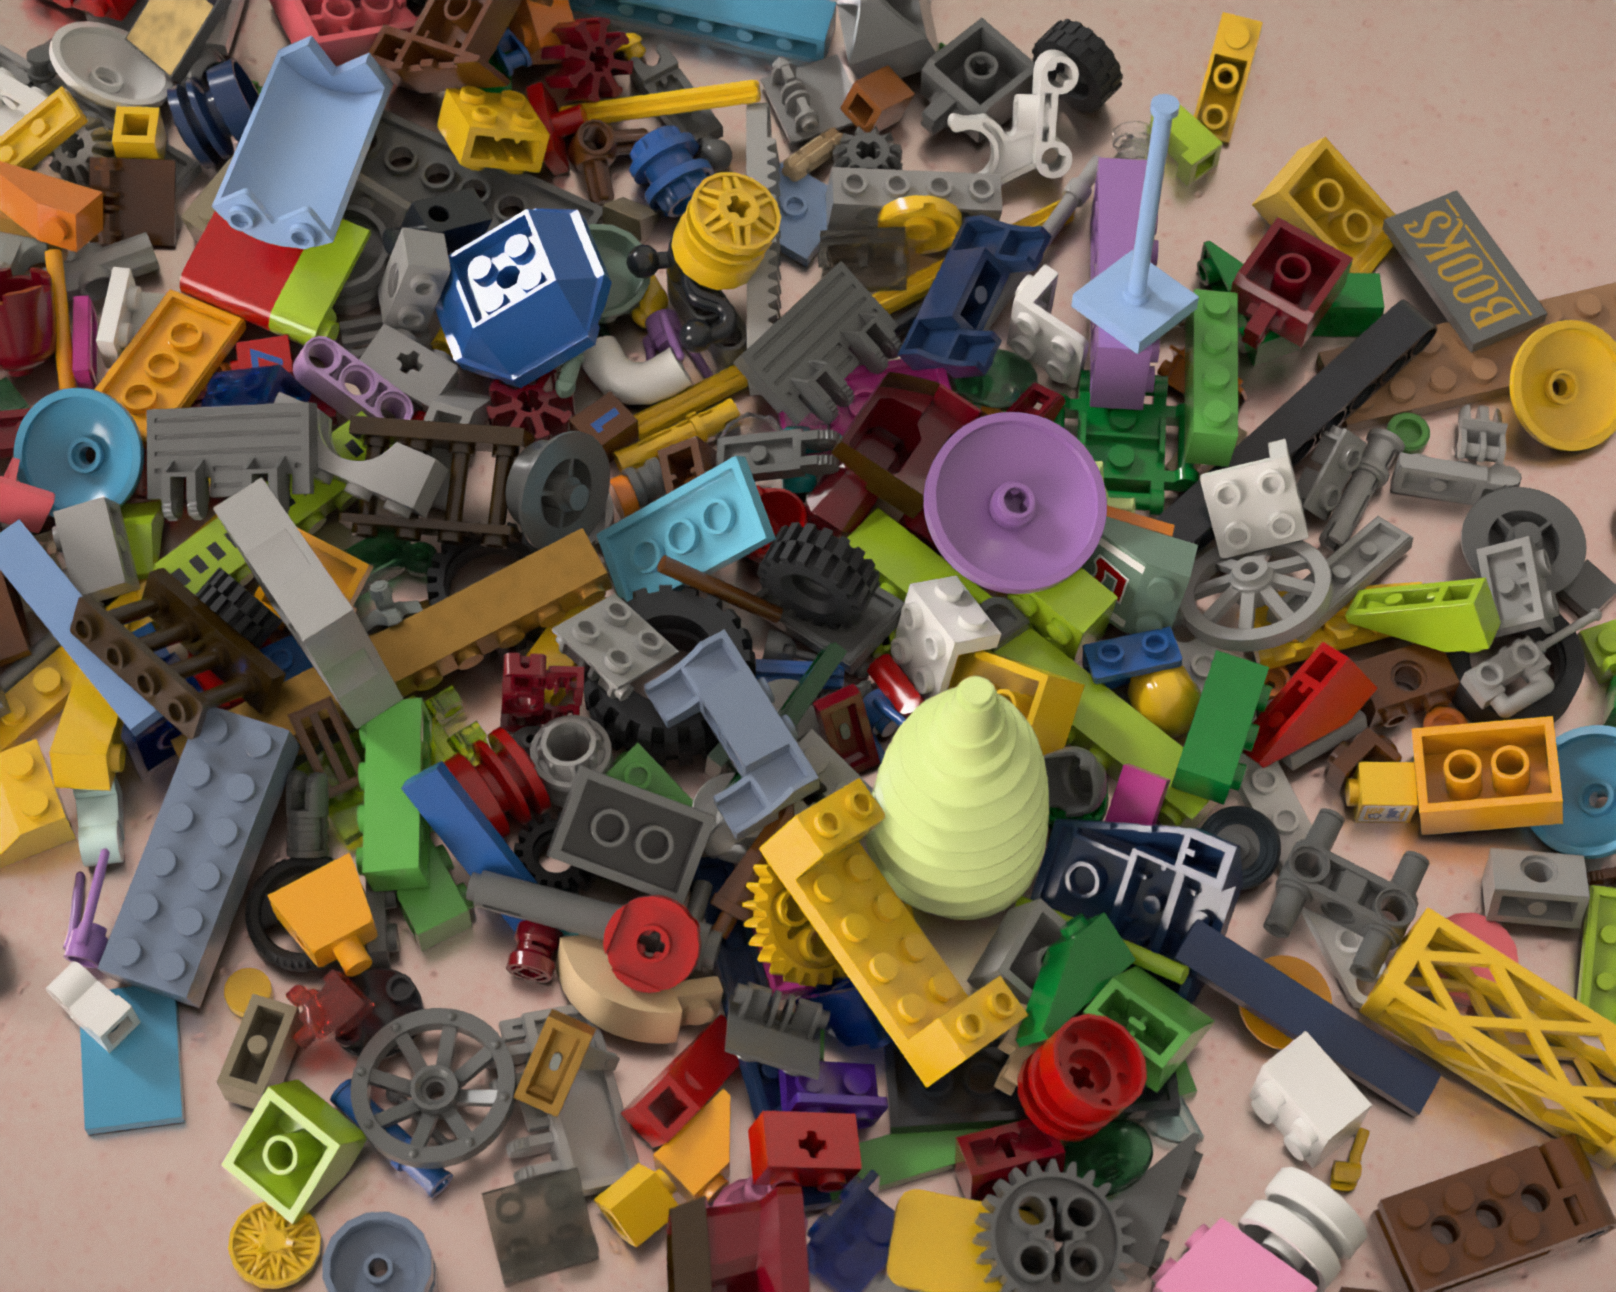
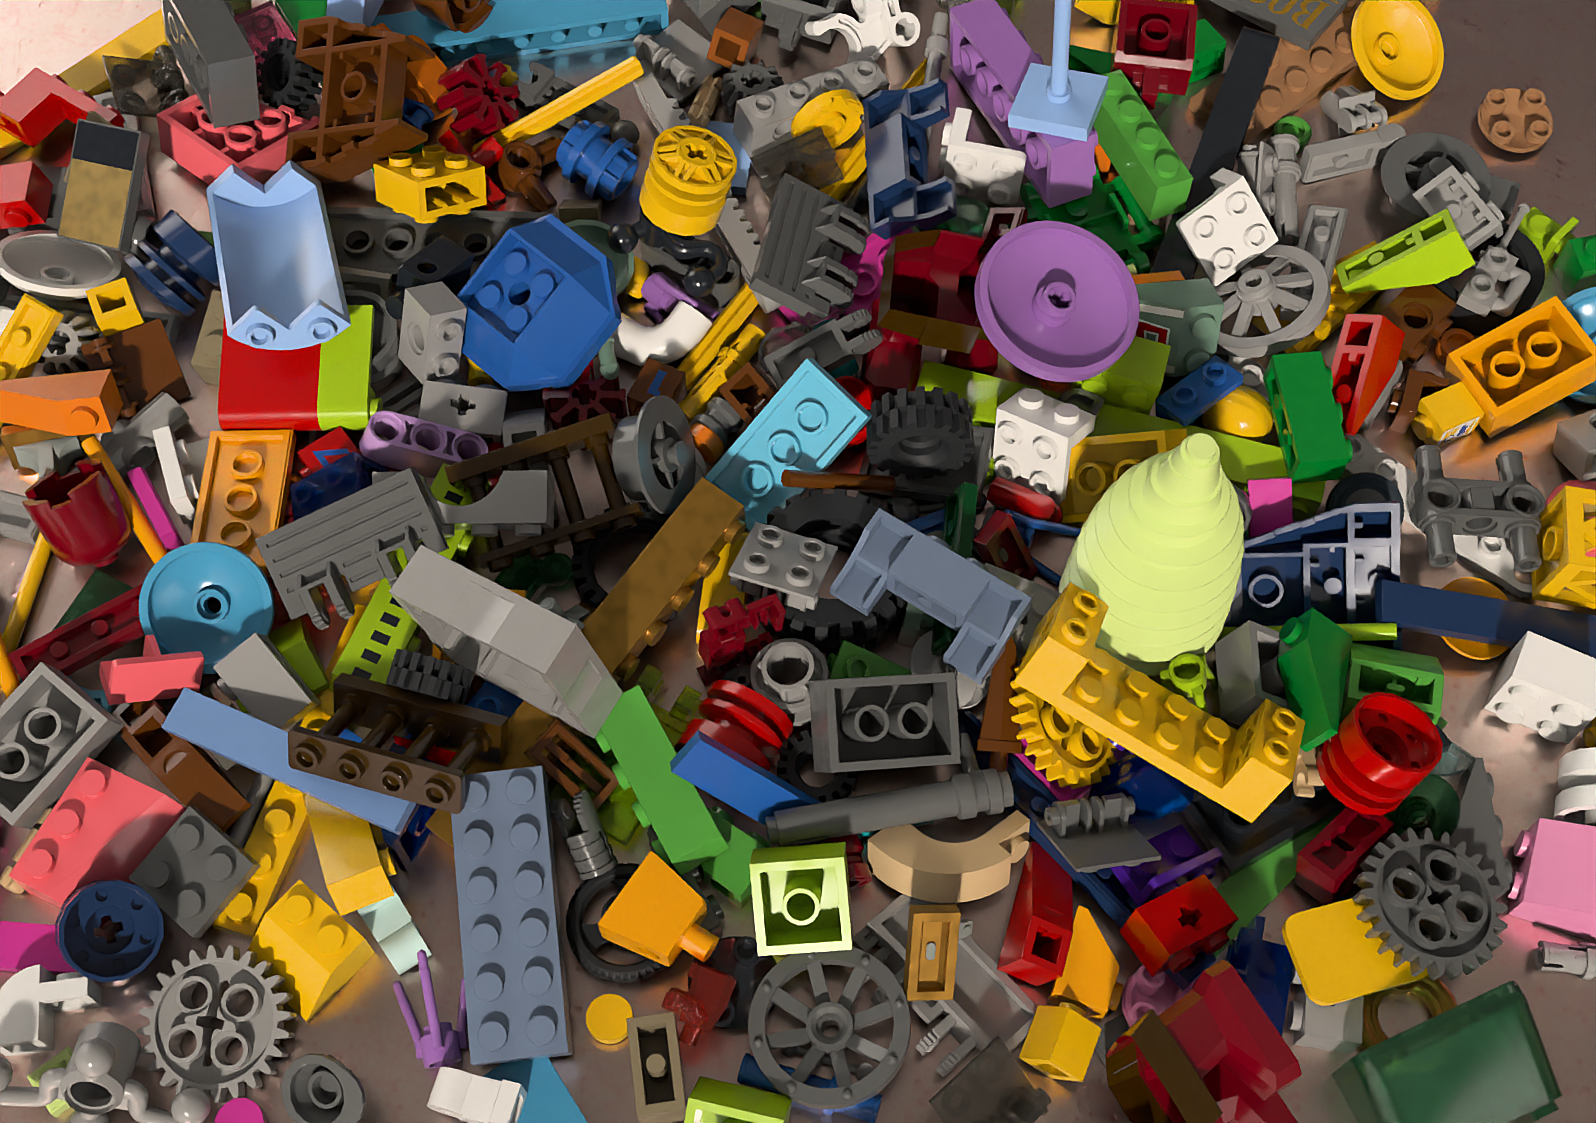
camera: 25 degrees left, 0 degrees up
red plate [603,895,702,993] -> none
none -> lime brick [749,842,854,956]
none -> lime plant [1160,653,1218,713]

